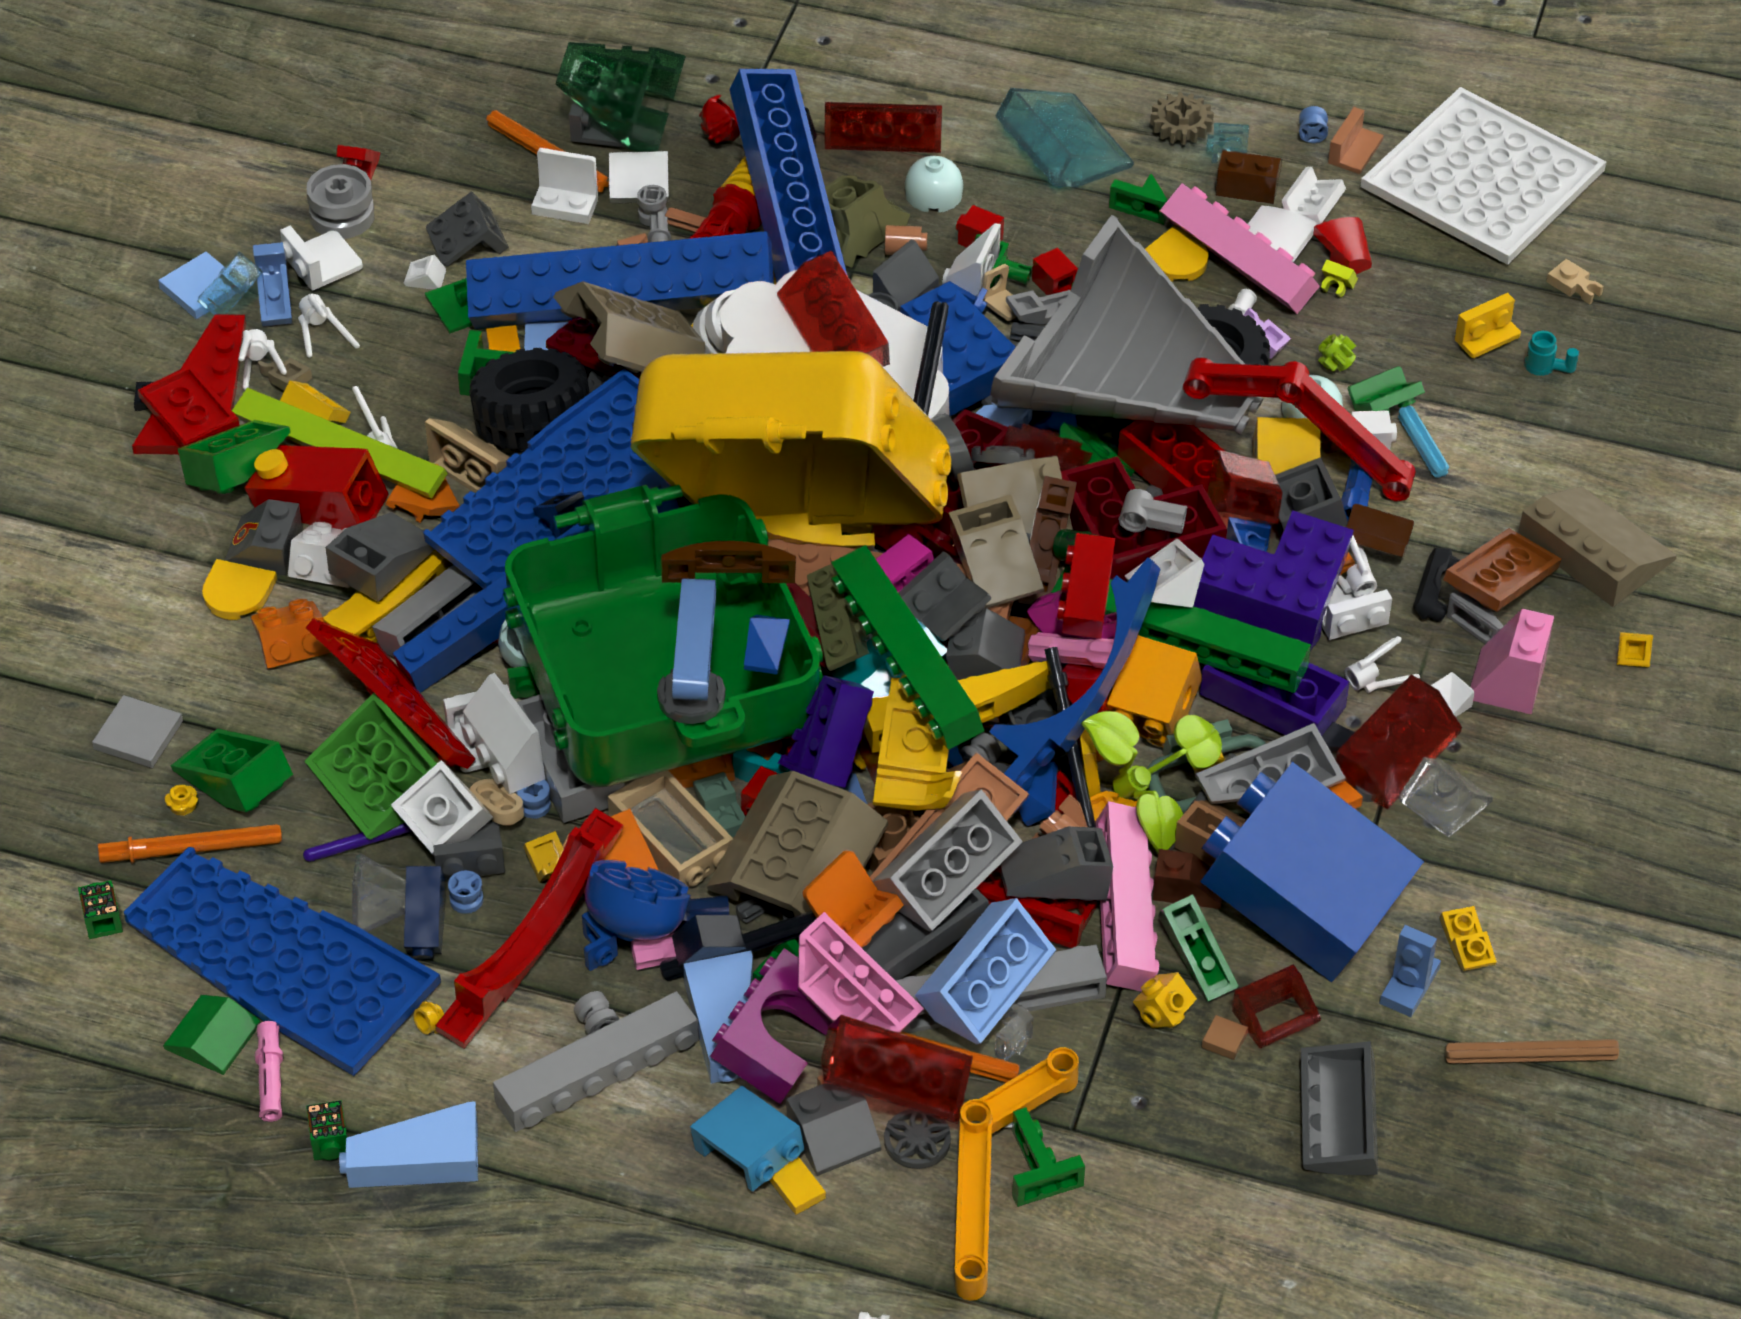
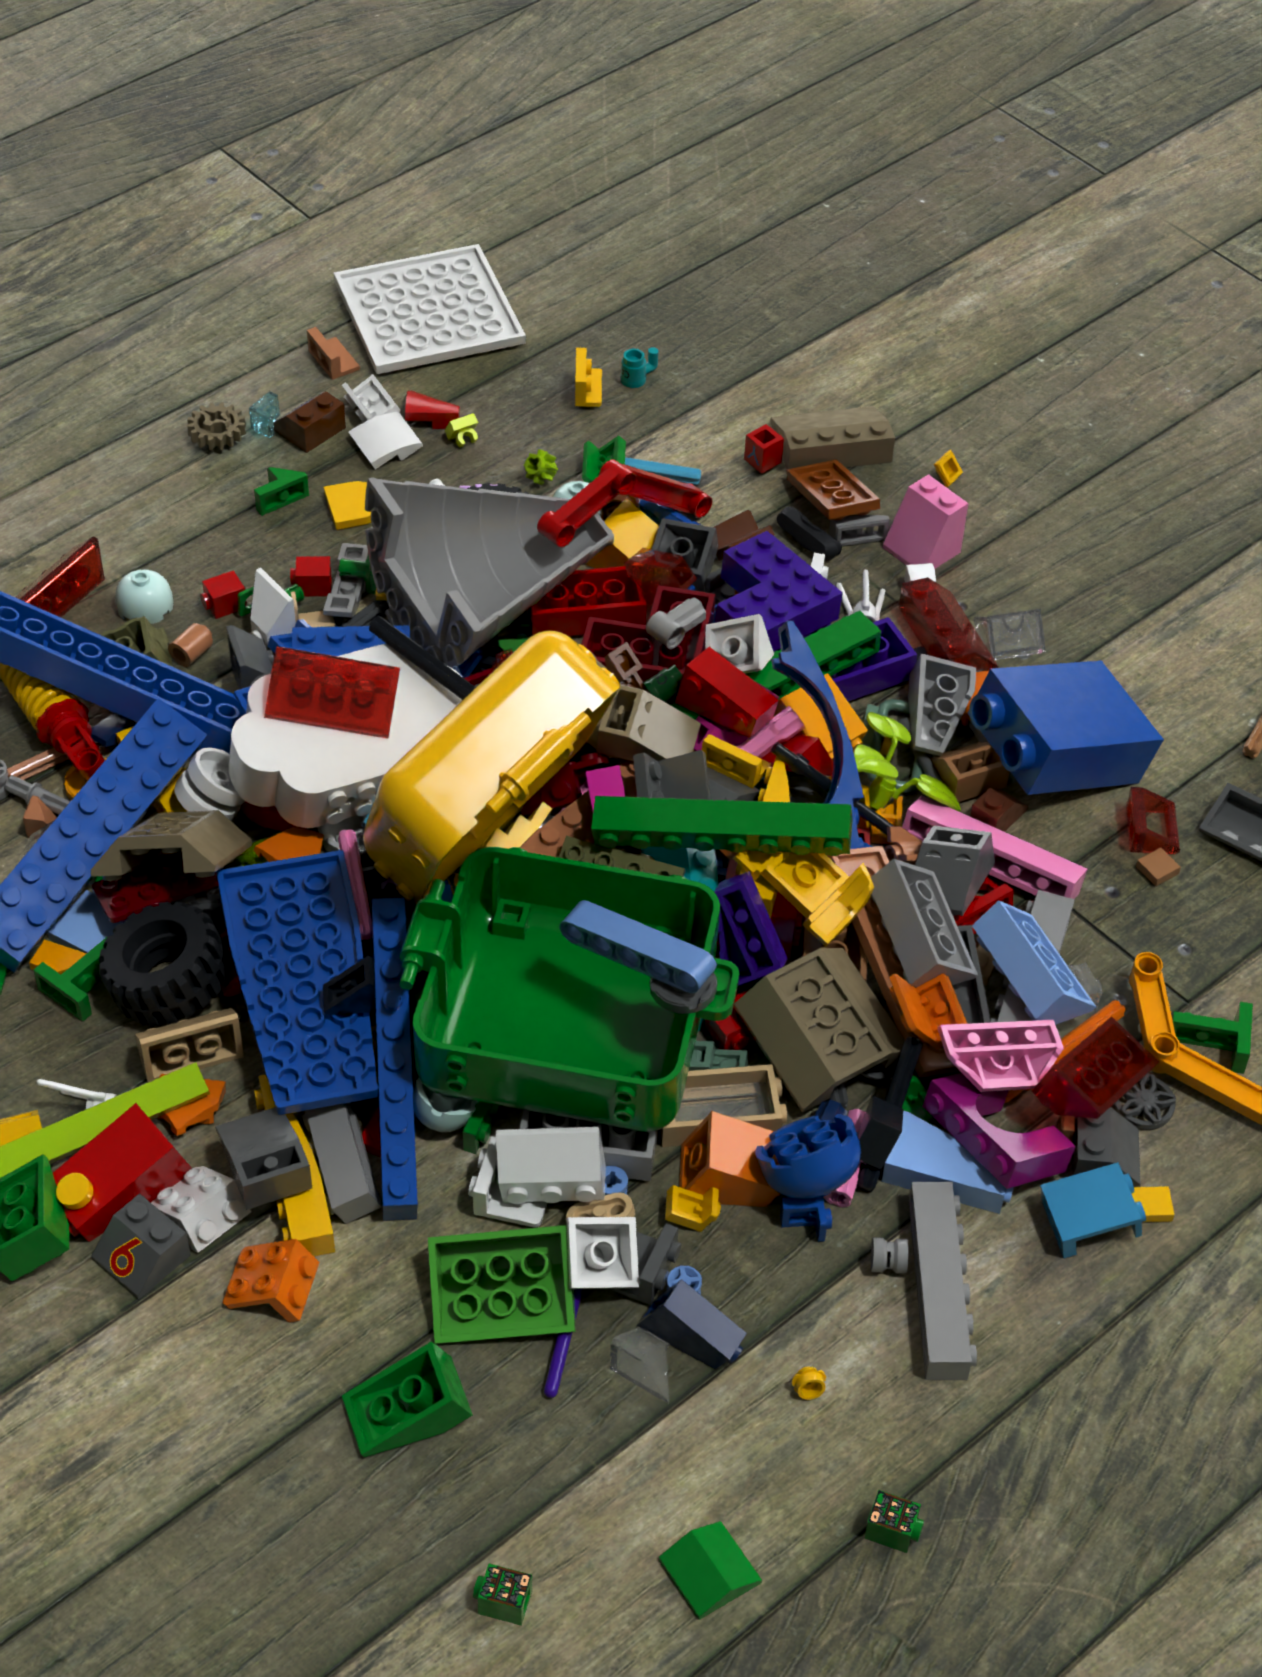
camera: 60 degrees left, 0 degrees up
light grey tile [92,695,183,768] -> none
orange axle [98,824,282,864] -> none
blue wing [124,847,441,1076] -> none
yellow plate [165,785,198,816] -> none
yellow tile [202,559,277,620] -> none
bright pink pin [255,1021,283,1122] -> none
red wing [306,618,475,769] -> none
light blue slope [339,1102,478,1188] -> none
red slope [435,808,624,1049] -> none
reddish brown slope [661,541,796,583] -> none
blue slope [744,615,790,674] -> none
clear light blue slope [995,88,1135,188] -> none
yellow brick [1133,972,1197,1028] -> none
green slope [1158,894,1239,1002] -> none
bright pink brick [1160,183,1320,314] -> none
medium blue wheel [1299,106,1328,143] -> none
medium blue bracket [1380,925,1441,1017] -> none
yellow slope [1439,906,1497,971] -> none
tan plate [1546,259,1603,304] -> none
none -> yellow panel [701,734,771,789]
none -> red brick [744,424,784,474]

